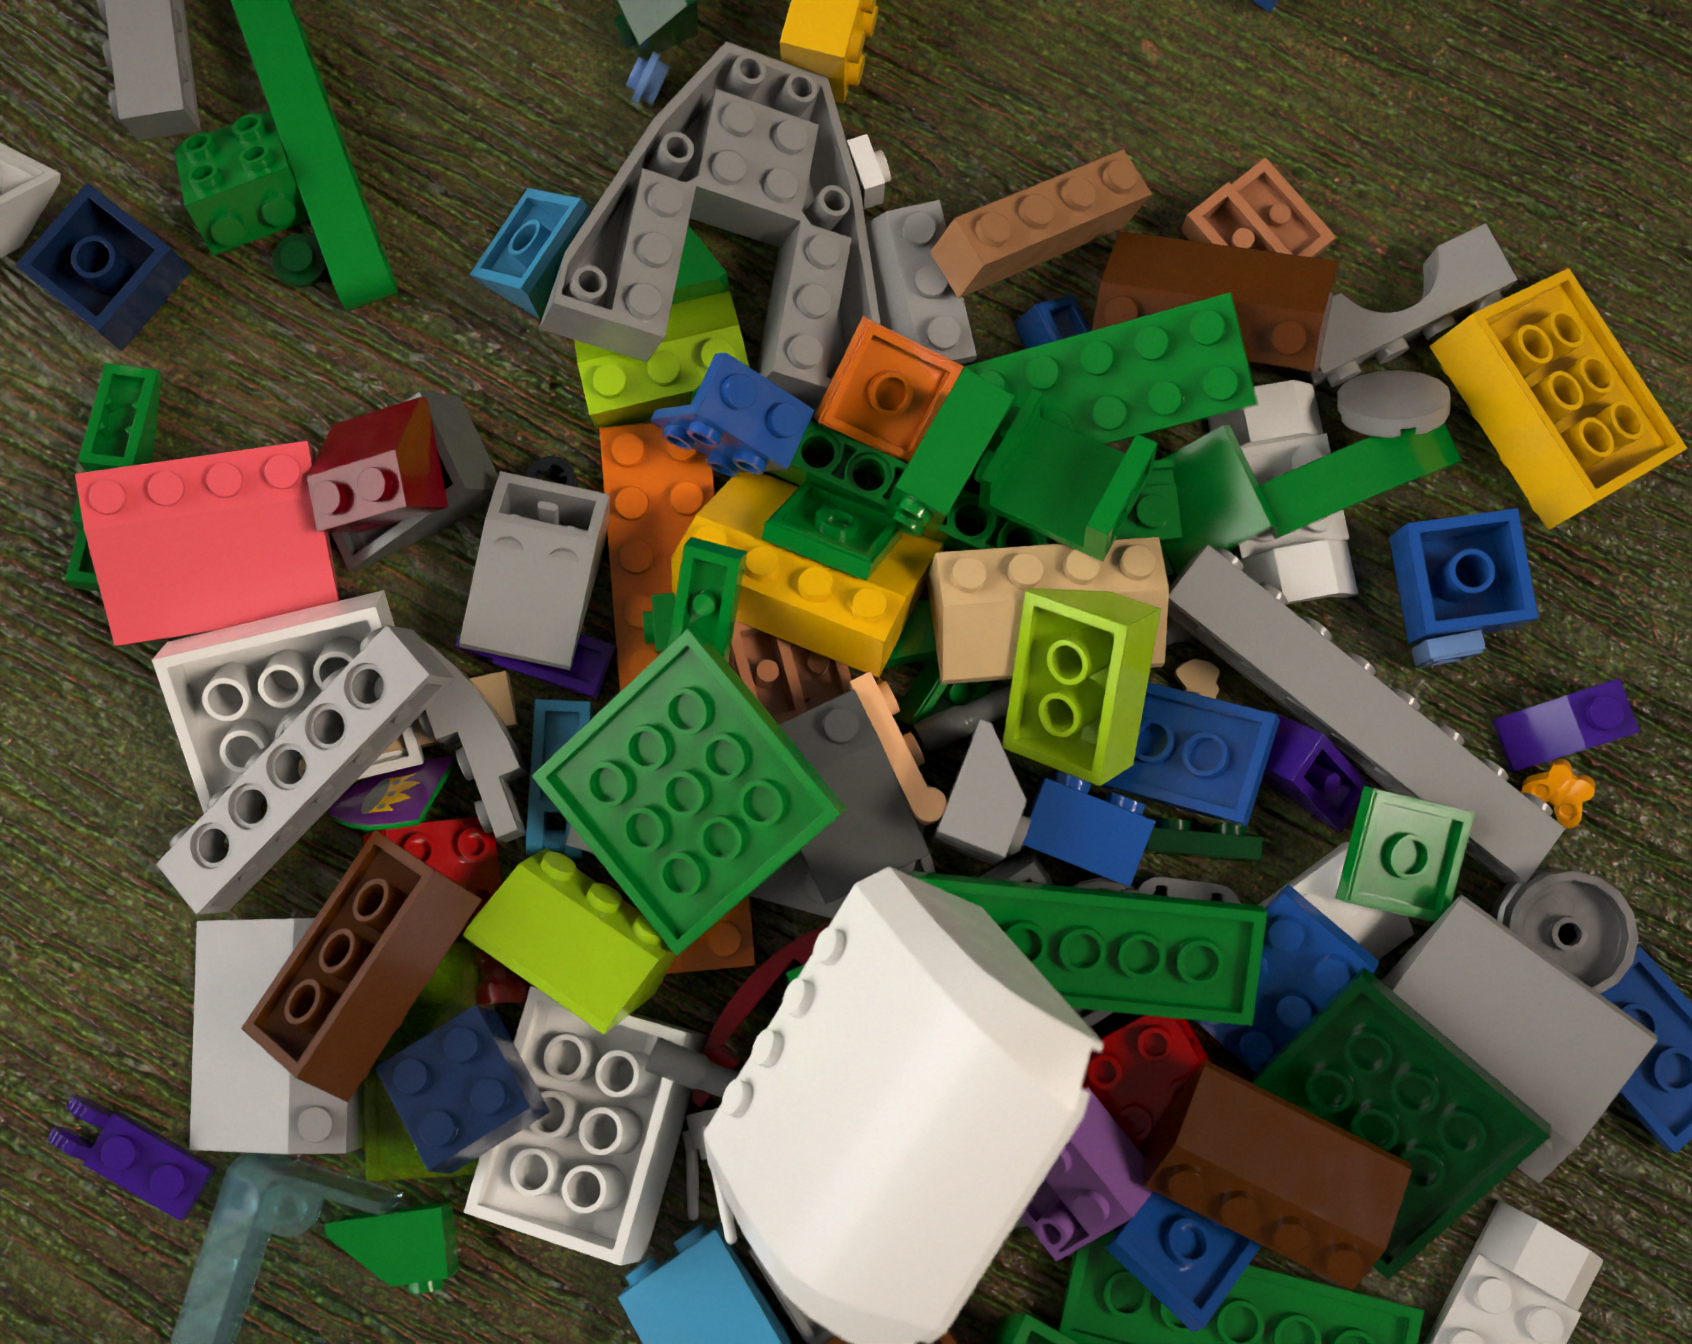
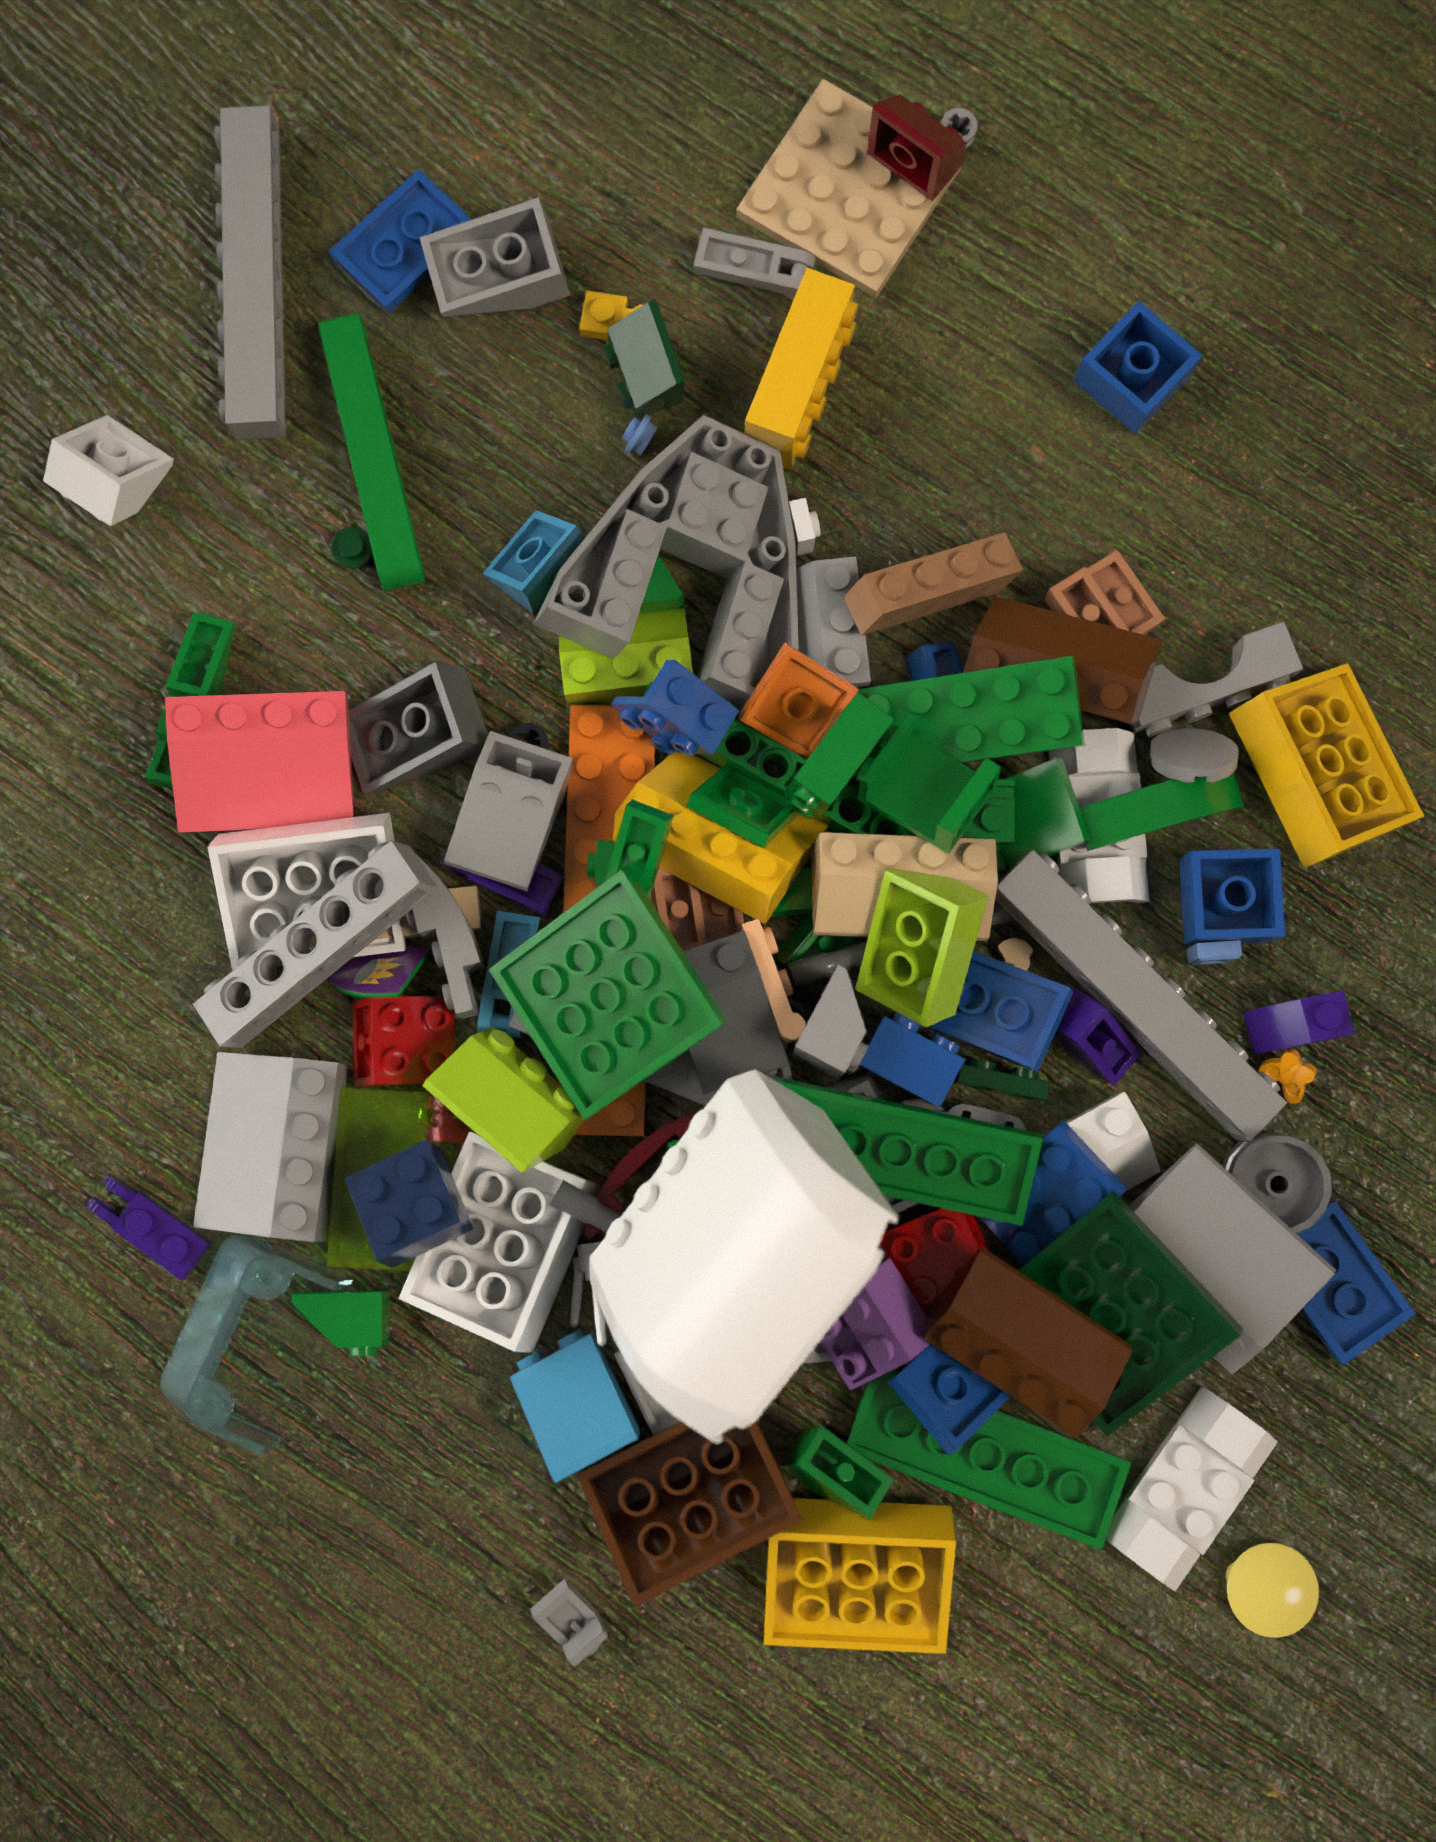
camera: 10 degrees right, 0 degrees up
dark blue brick [15,183,192,351] -> none
green bracket [174,111,310,256] -> none
reddish brown slope [241,830,482,1102] -> none
dark red slope [307,397,449,533] -> none
green tile [1335,786,1475,922] -> none

